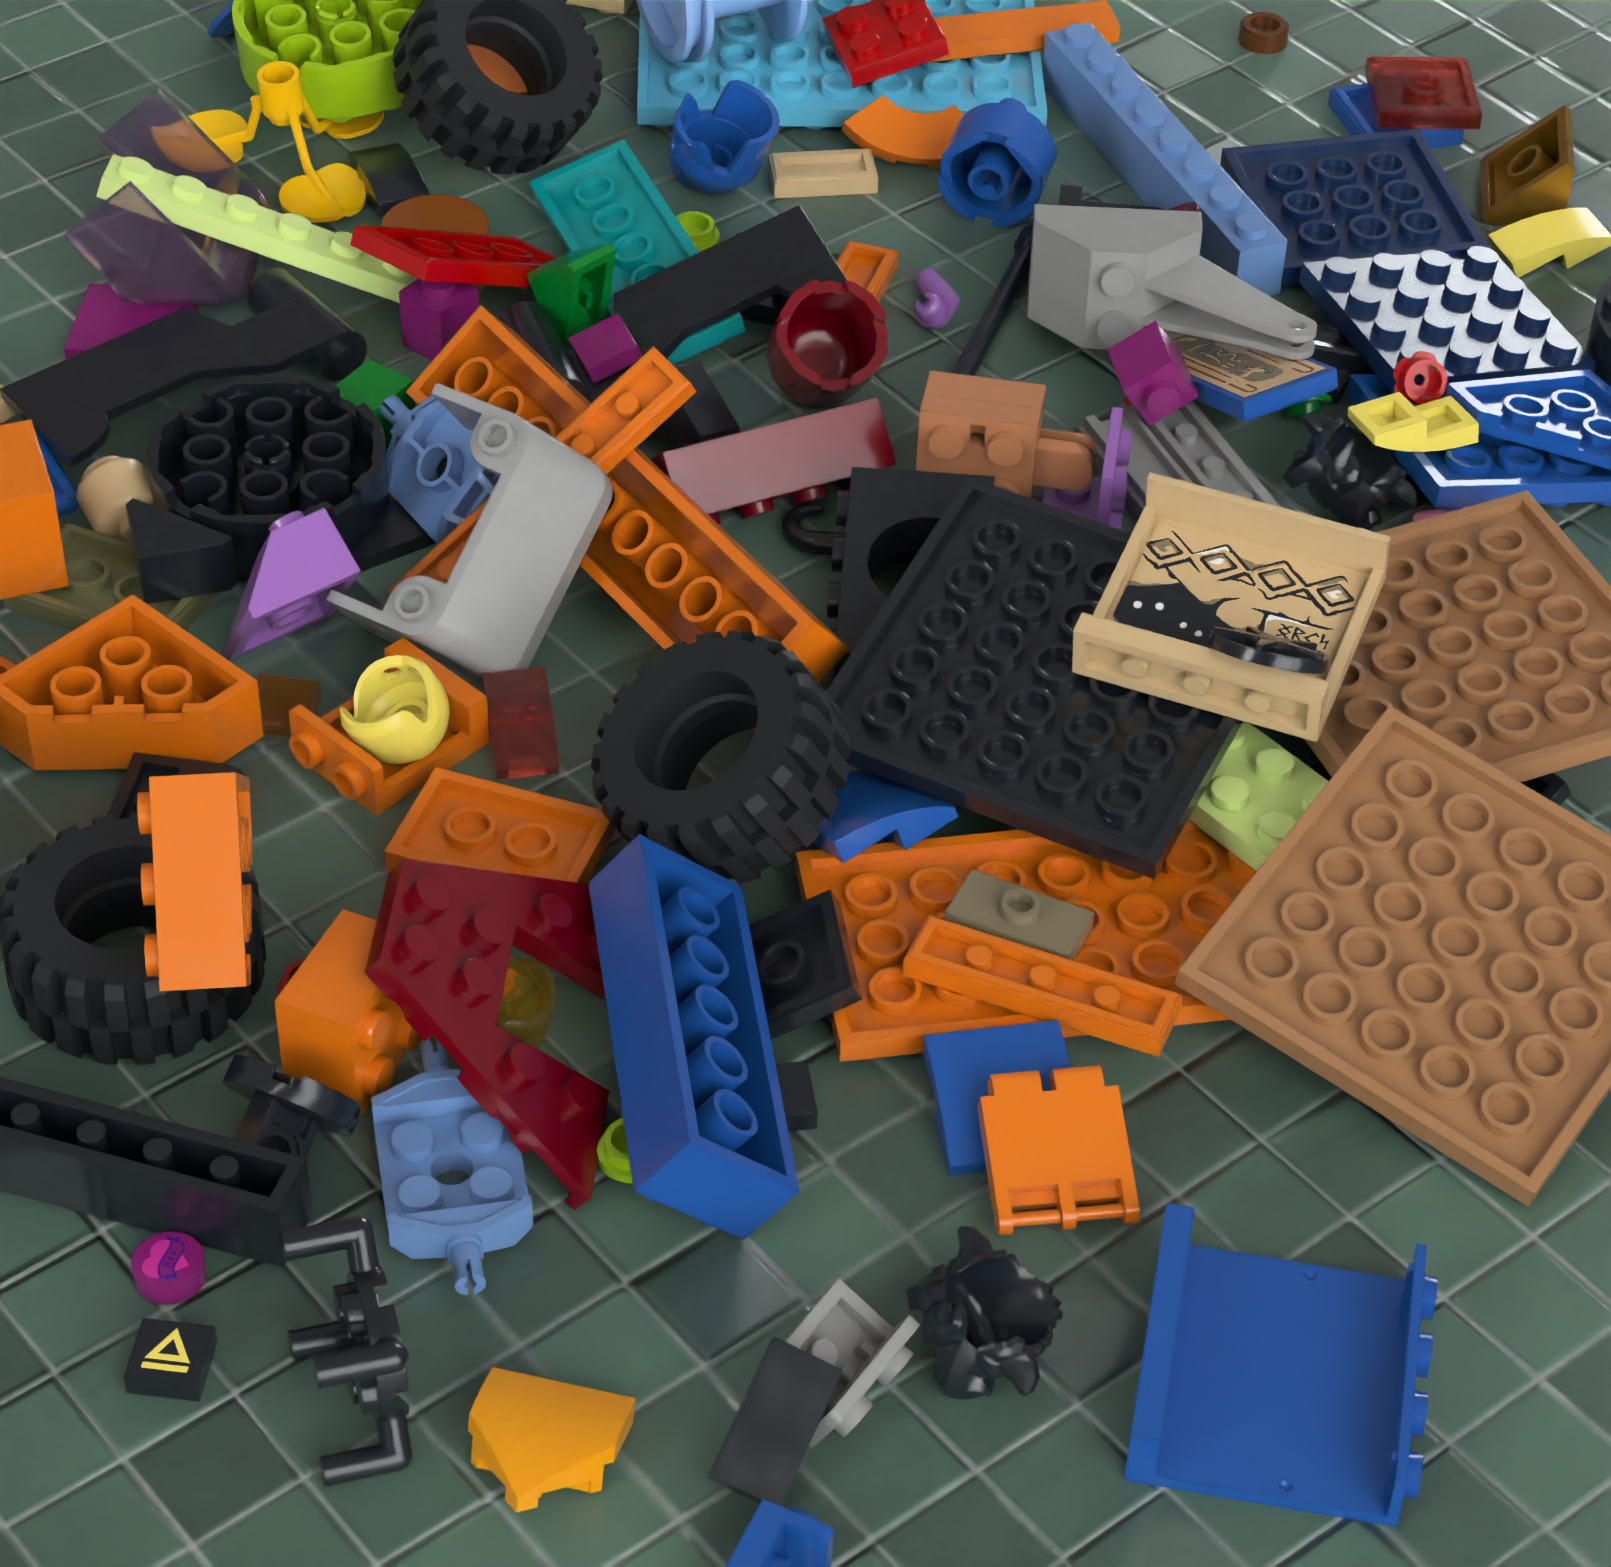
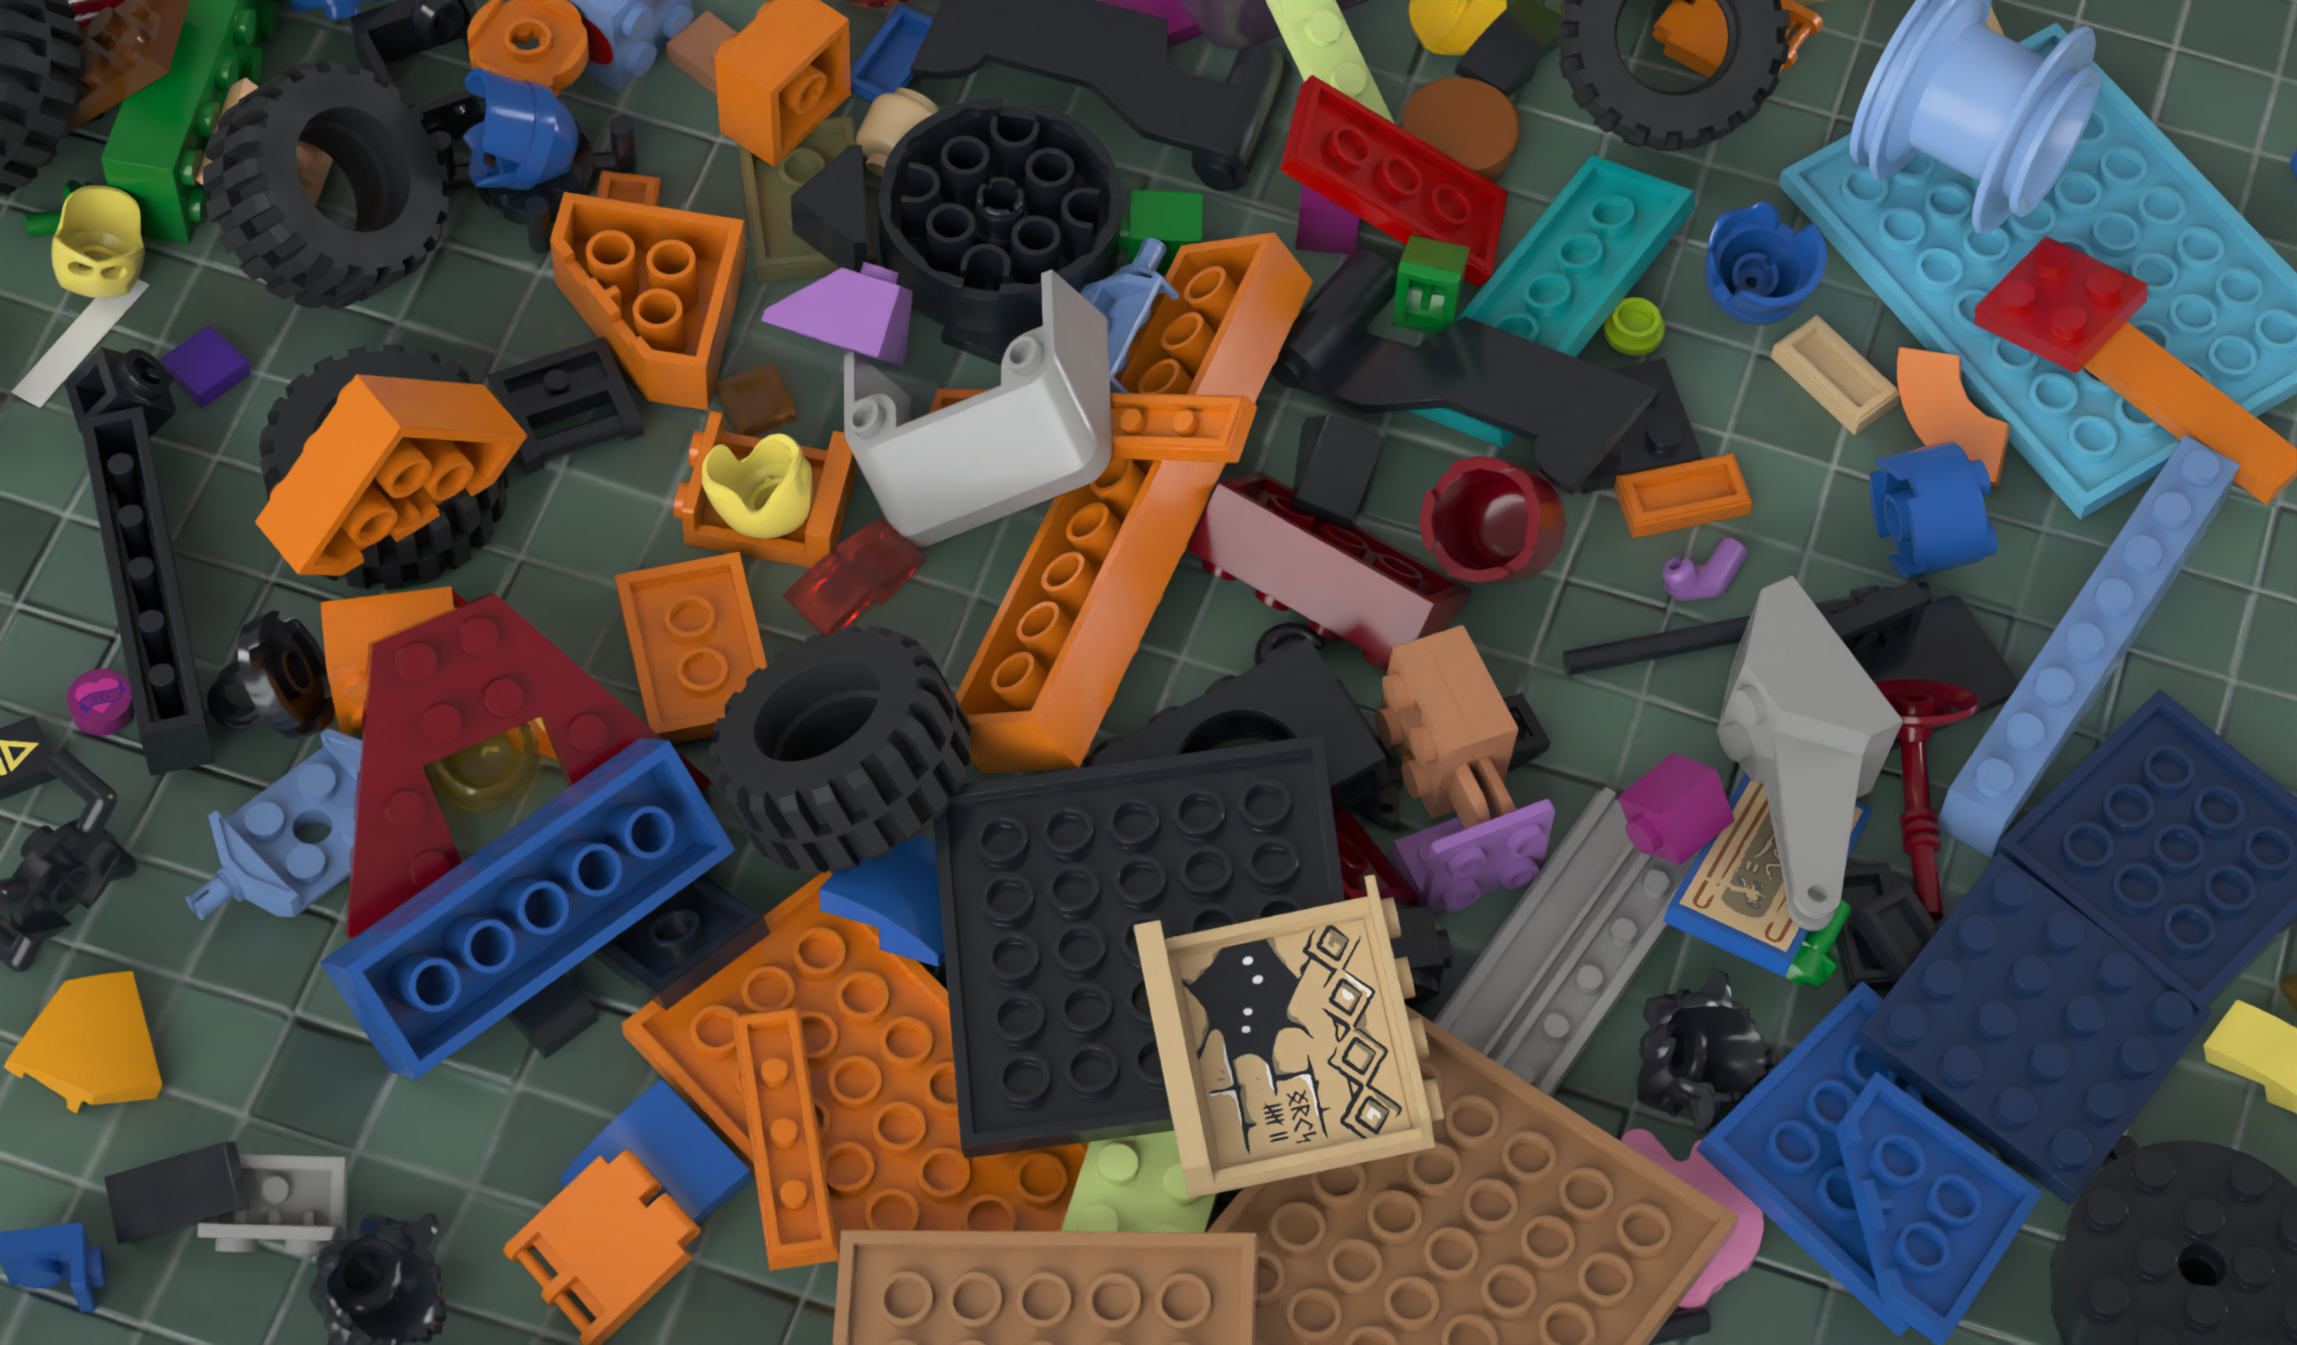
camera: 55 degrees right, 15 degrees up
magenta tile [568,313,642,384] -> none
dark tan plate [945,869,1094,960] -> none
black wheel [1208,626,1331,674] -> none
light yellow slope [1348,392,1479,452] -> none
red plate [1393,351,1447,406] -> none

